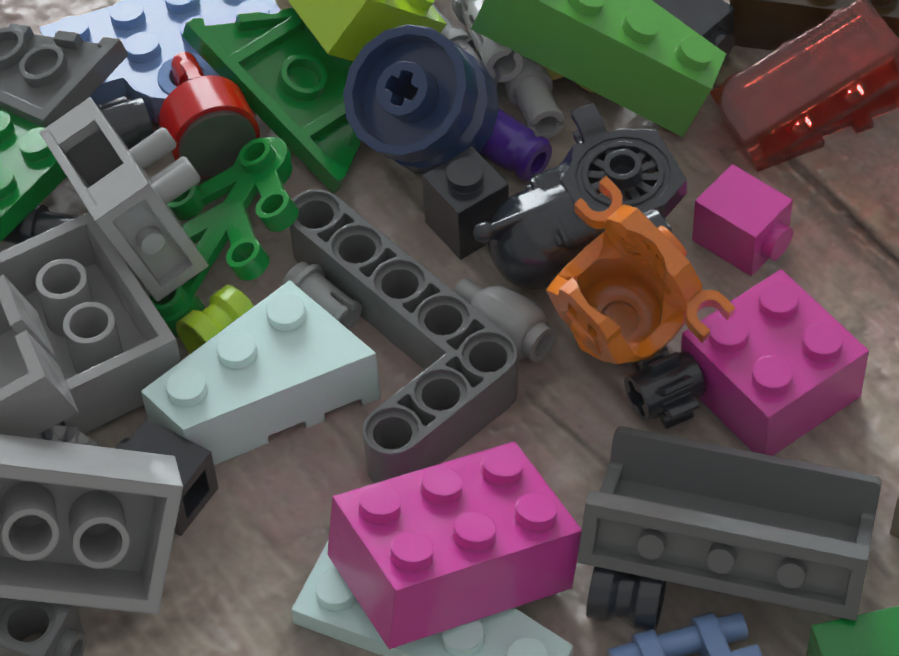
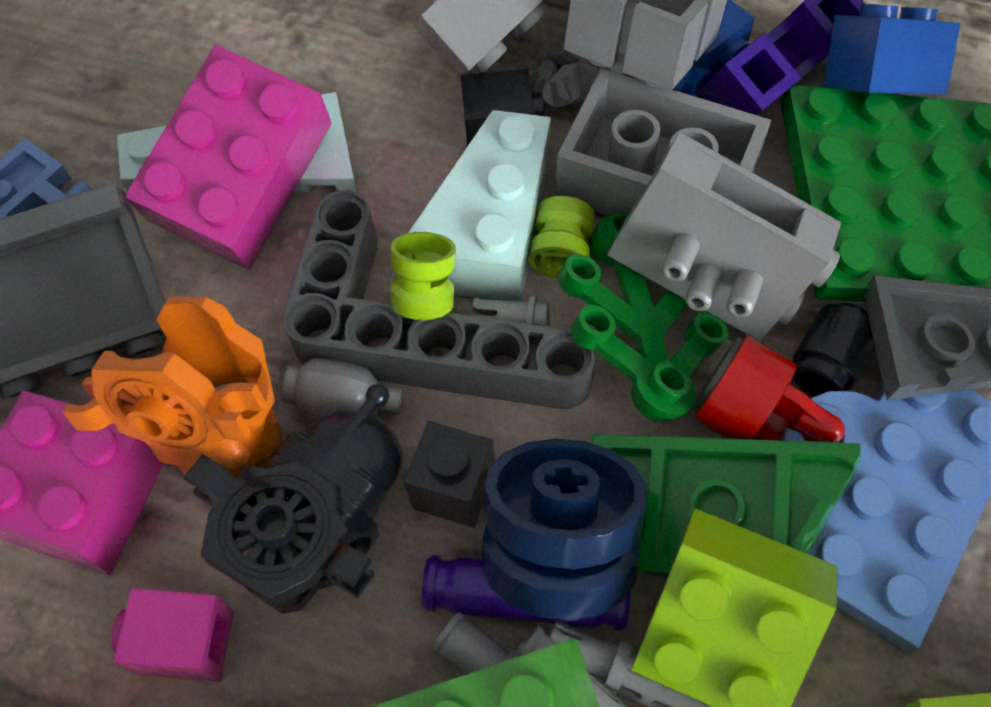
camera: 145 degrees right, 10 degrees up
none -> lime wheel [391,232,456,320]

